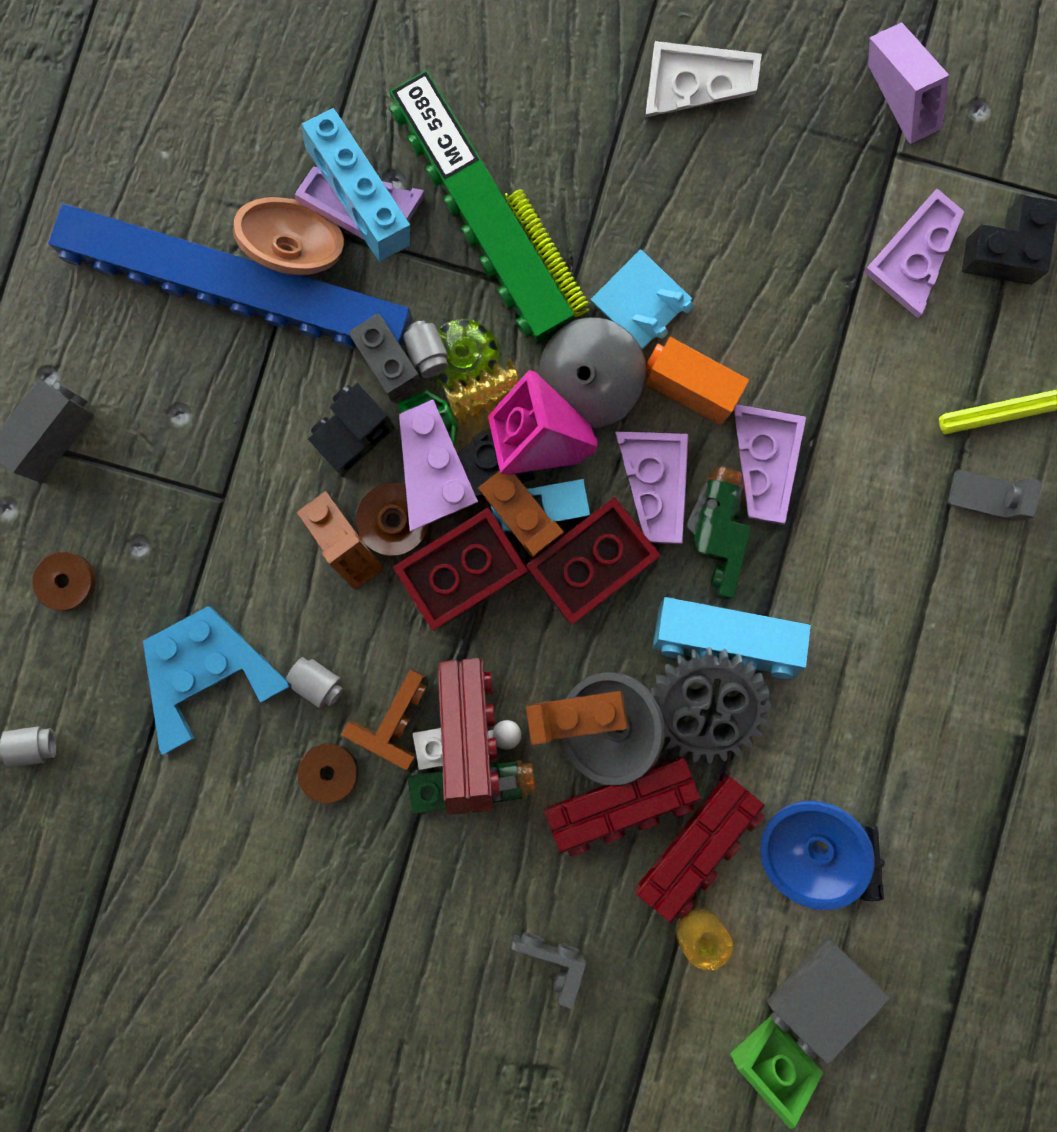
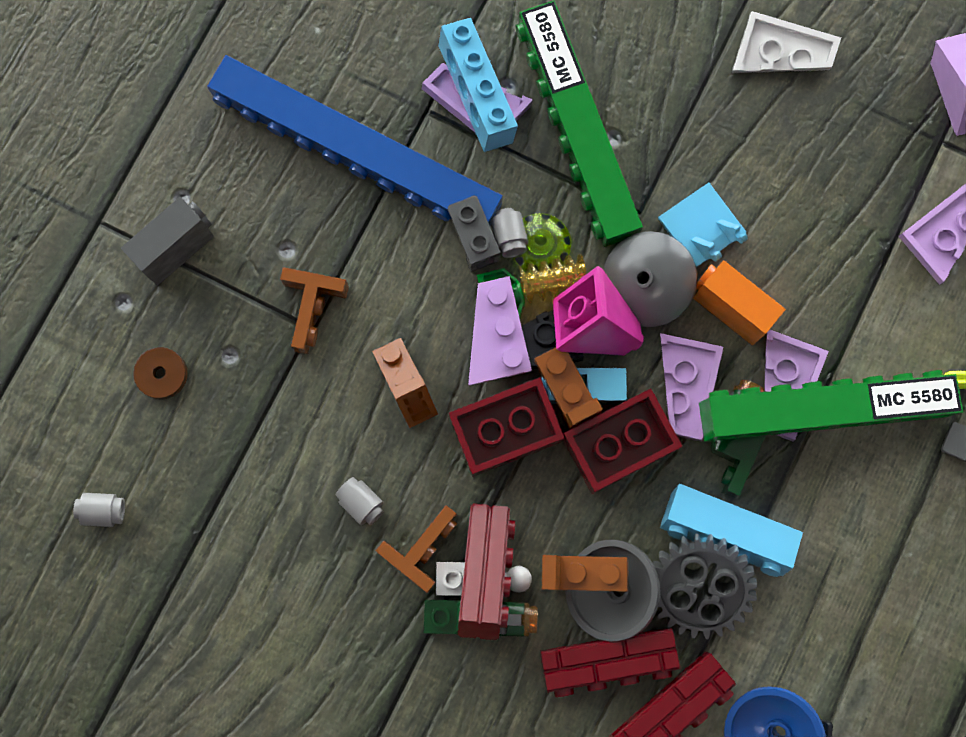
camera: 10 degrees right, 5 degrees down
dark azure wing [143,606,291,755] -> none
nougat dish [233,197,344,276] -> none
reddish brown piece [297,743,358,803] -> none
black brick [308,382,395,476] -> none
reddish brown dish [356,483,429,556] -> none
neon yellow piece [504,189,589,316] -> none
none -> dark orange bracket [280,267,349,354]
none -> green brick [699,370,963,442]

